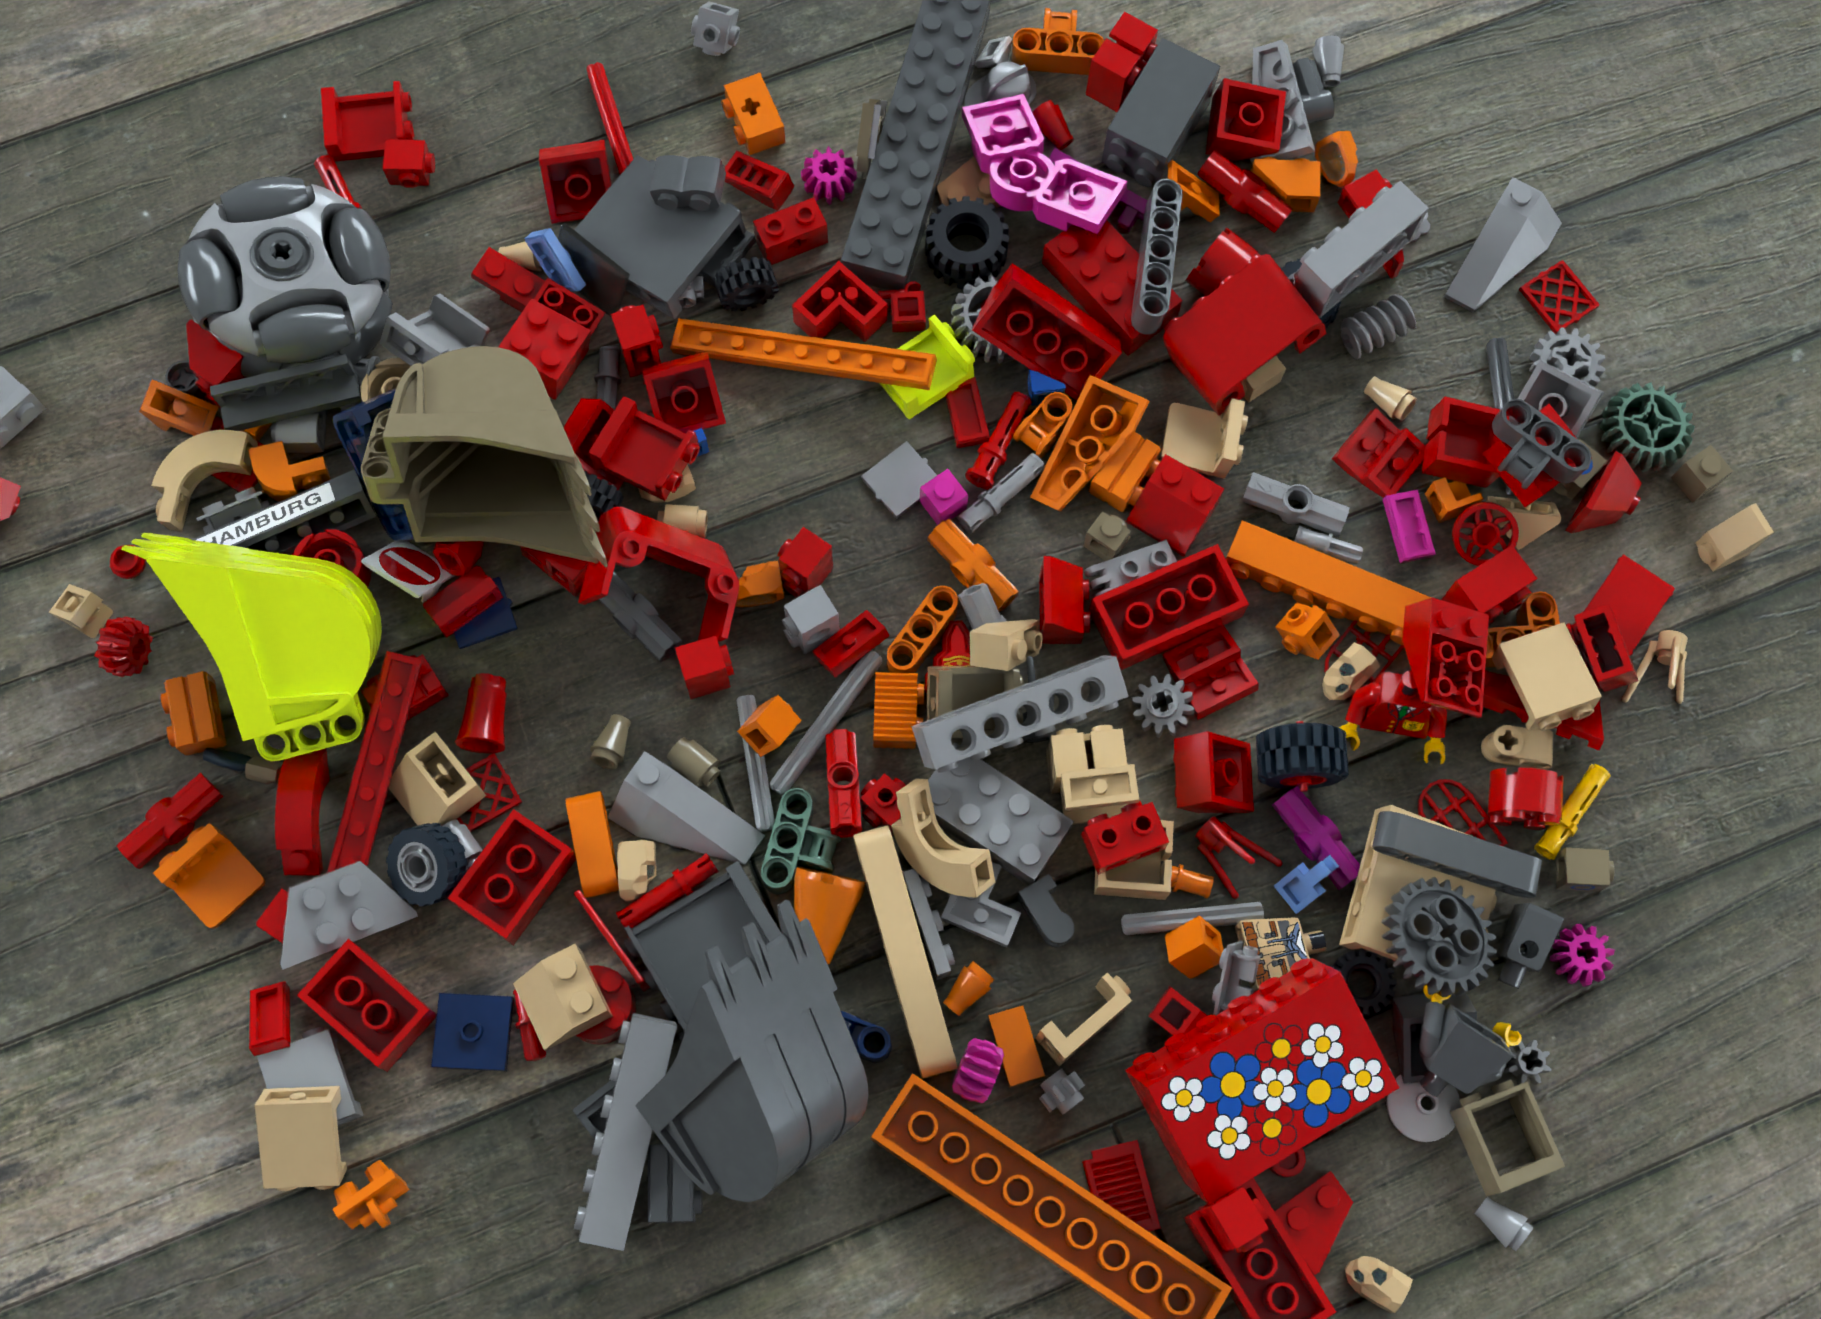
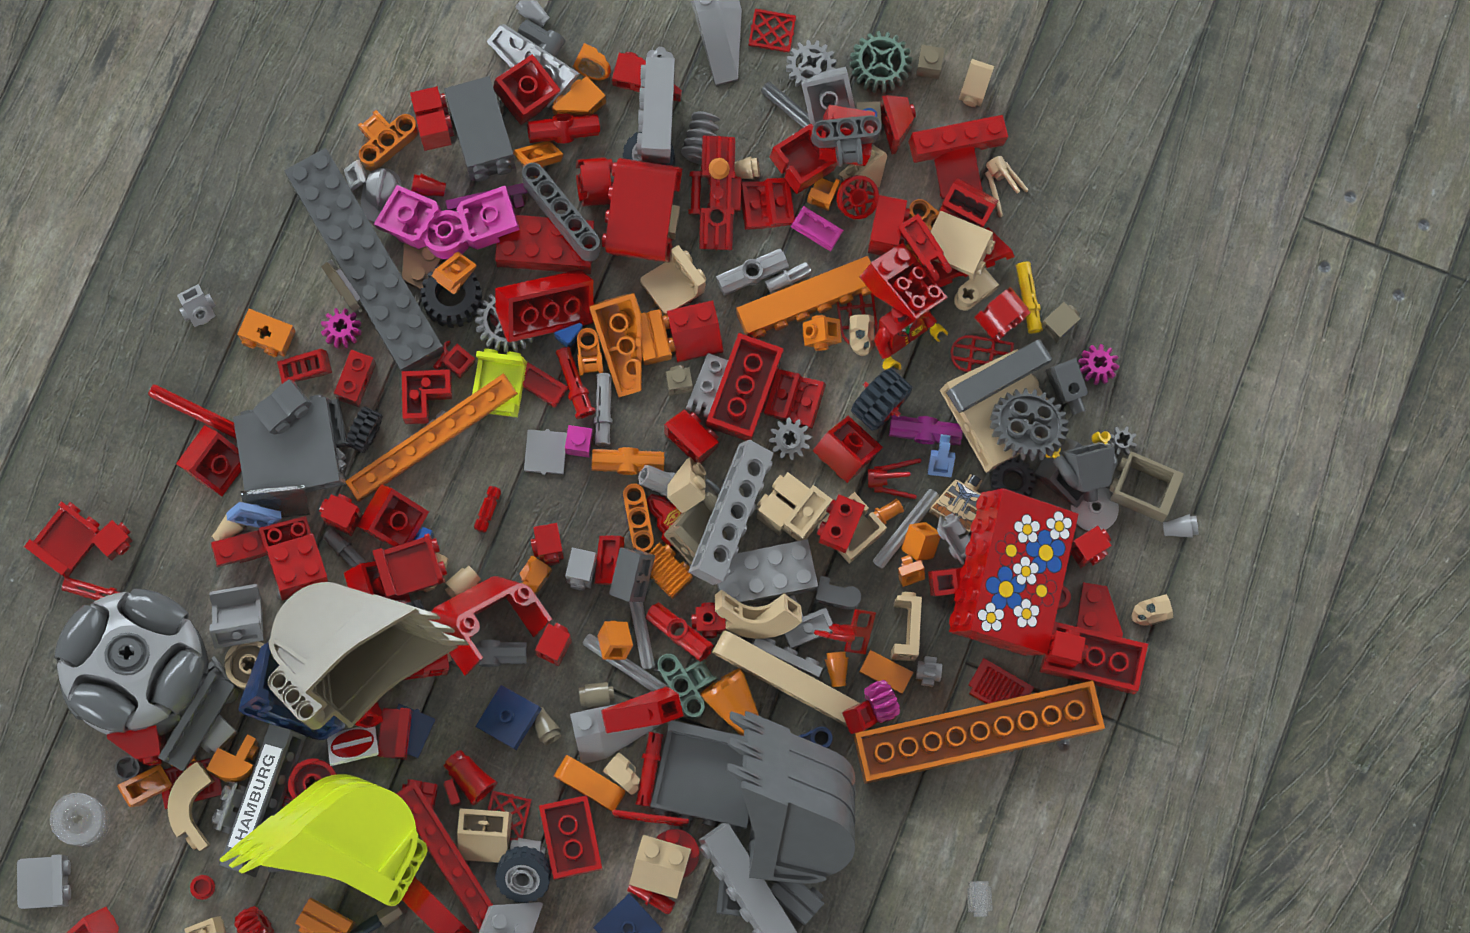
camera: 50 degrees left, 5 degrees up
none -> clear wheel [50,792,110,848]
none -> orange slope [432,252,477,294]
none -> red tile [443,779,462,807]
none -> red axle [474,486,501,533]
none -> dark blue plate [475,685,542,751]
none -> red slope [601,686,684,733]
none -> dark grey hinge [609,548,655,602]
none -> red piece [688,135,742,250]
none -> red piece [814,609,876,654]
none -> red slope [842,700,877,734]
none -> red hinge [898,214,952,281]
none -> orange tile [898,555,925,587]
none -> red arch [908,115,1008,163]
none -> red brick [1070,526,1112,569]

